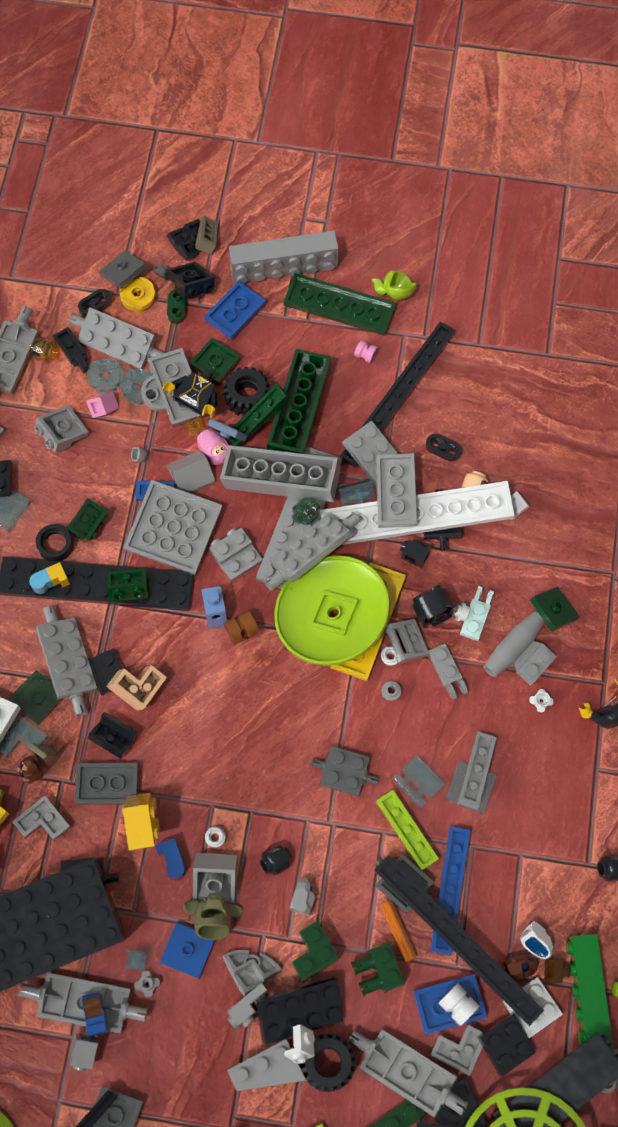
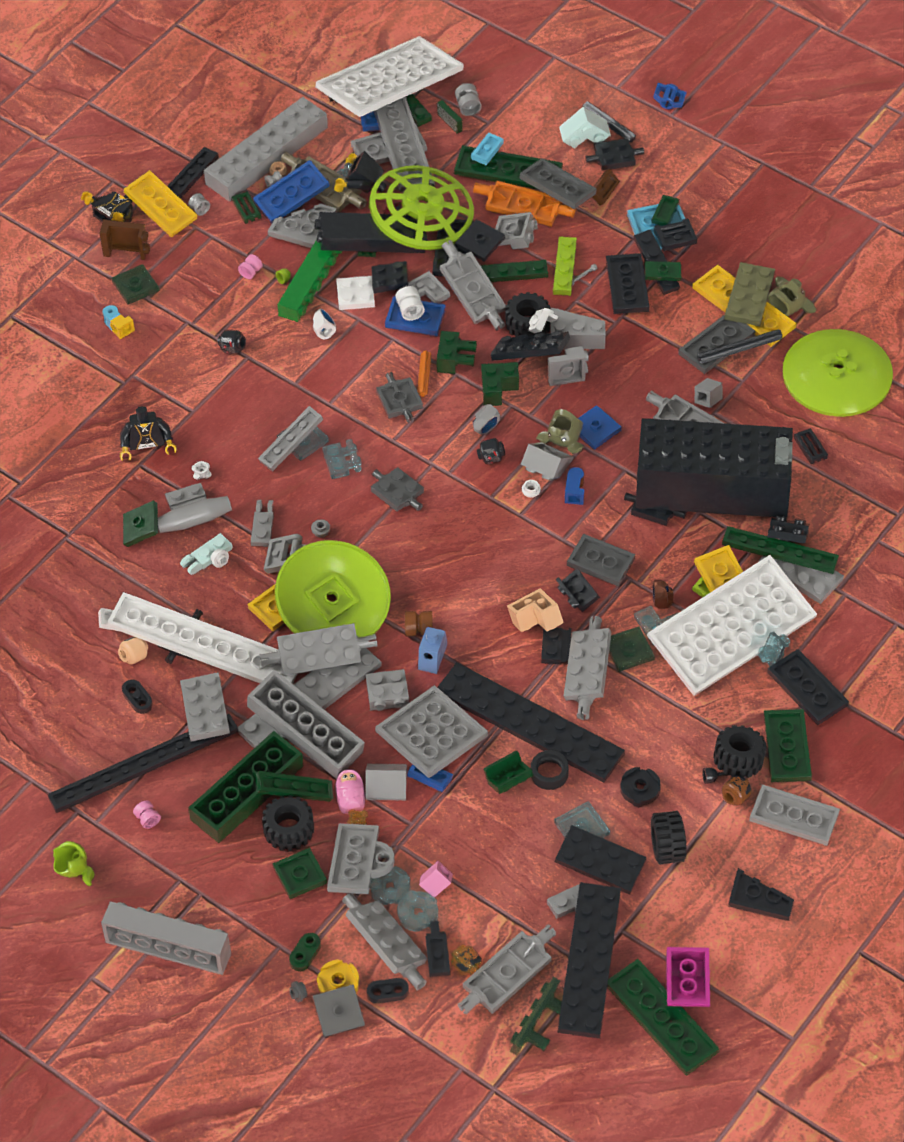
camera: 150 degrees left, 15 degrees down
light grey plate [12,795,71,841] -> none
leg [29,562,70,594] -> none
dark tan slope [29,743,60,767] -> none
light grey plate [35,405,89,453] -> none
leg [82,991,109,1037] -> none
dark green bracket [107,568,148,602] -> none
yellow brick [122,793,160,850] -> none
clear light blue wheel [125,951,148,971] -> none
light grey hinge [131,447,147,462] -> none
light grey plate [134,971,160,997] -> none
torso [161,369,217,419] -> none
black plate [165,262,215,298] -> none
black brick [167,219,200,261] -> none
dark tan slope [195,216,218,254] -> none
blue plate [204,281,266,340] -> none
sand blue plate [207,419,247,442] -> none
light grey brick [223,950,281,997] -> none
dark green plate [283,273,396,336] -> none
clear green head [292,497,321,526] -> none
clear light blue hips [338,478,375,506] -> none
black plate [374,855,544,1026] -> none
light grey plate [376,453,417,528] -> none
lime plate [376,790,439,871] -> none
black brick [400,539,431,568] -> none
black brick [412,585,458,628] -> none
blue plate [430,826,470,956] -> none
copper rock [503,954,539,981] -> none
reddish brown tile [544,960,570,984] -> none

